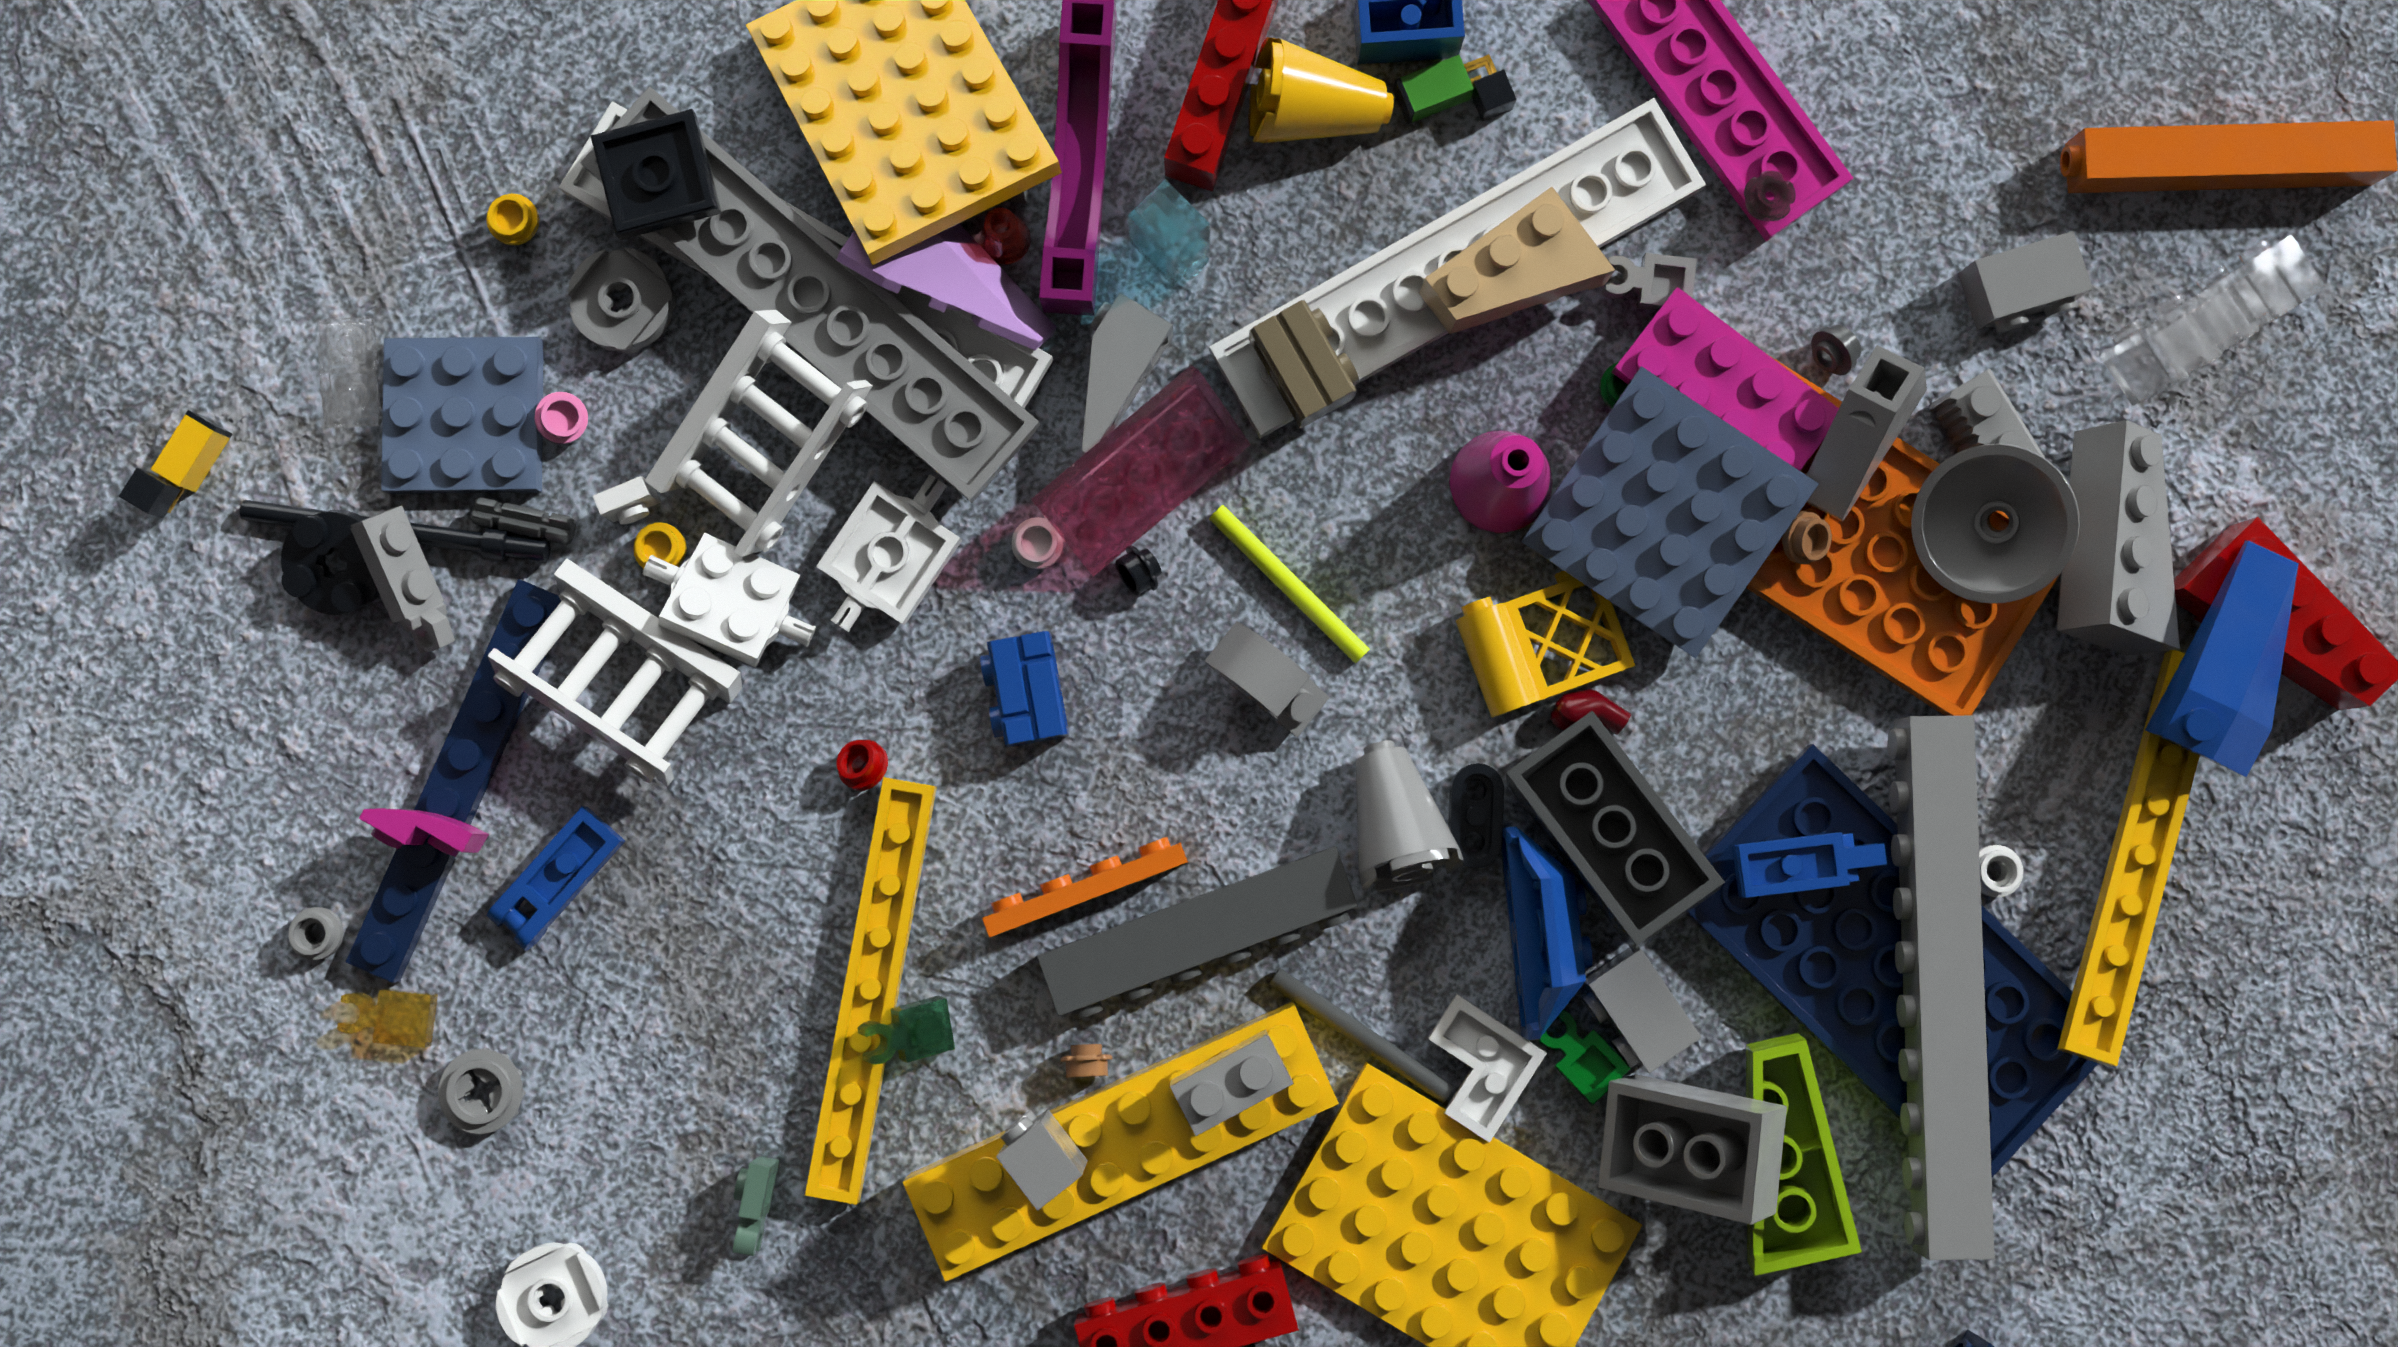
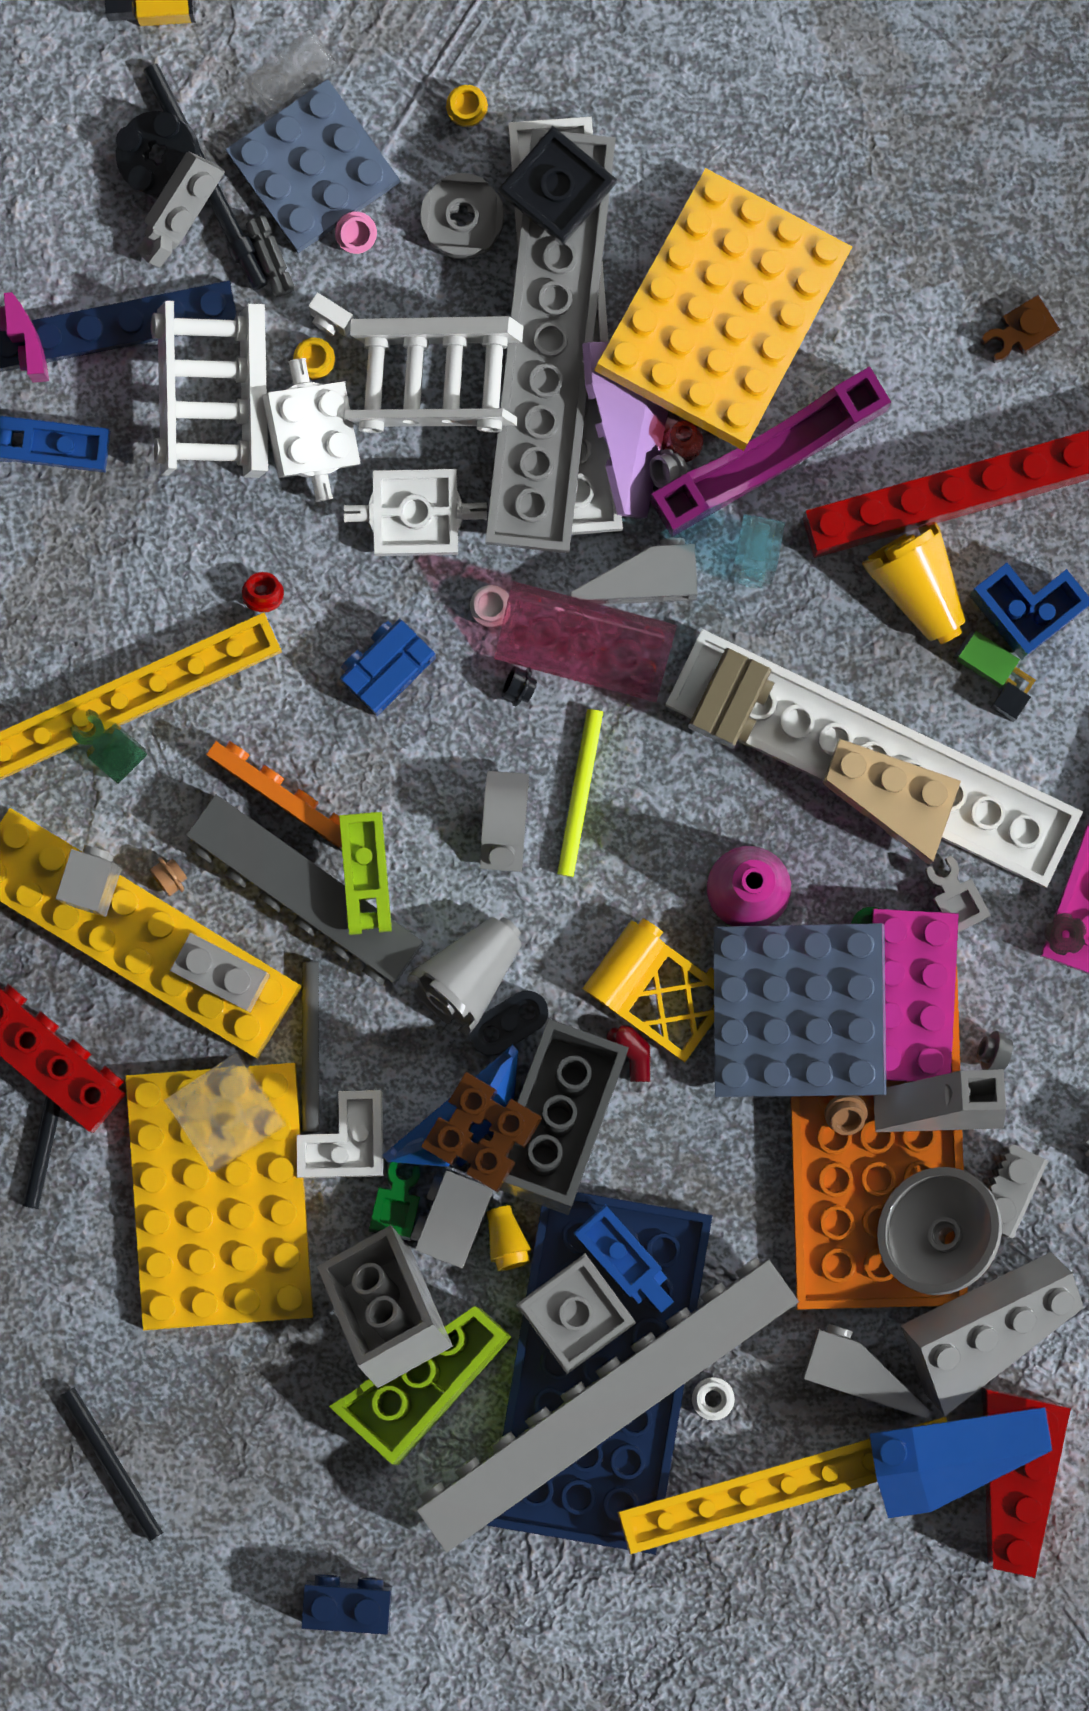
camera: 55 degrees right, 0 degrees up
none -> clear brick [164,1053,286,1172]
none -> lime plate [339,812,392,935]
none -> reddish brown brick [421,1072,542,1193]
none -> yellow cone [486,1205,532,1271]
none -> light grey plate [516,1253,636,1374]
none -> light grey plate [650,449,687,488]
none -> light grey slope [801,1324,929,1419]

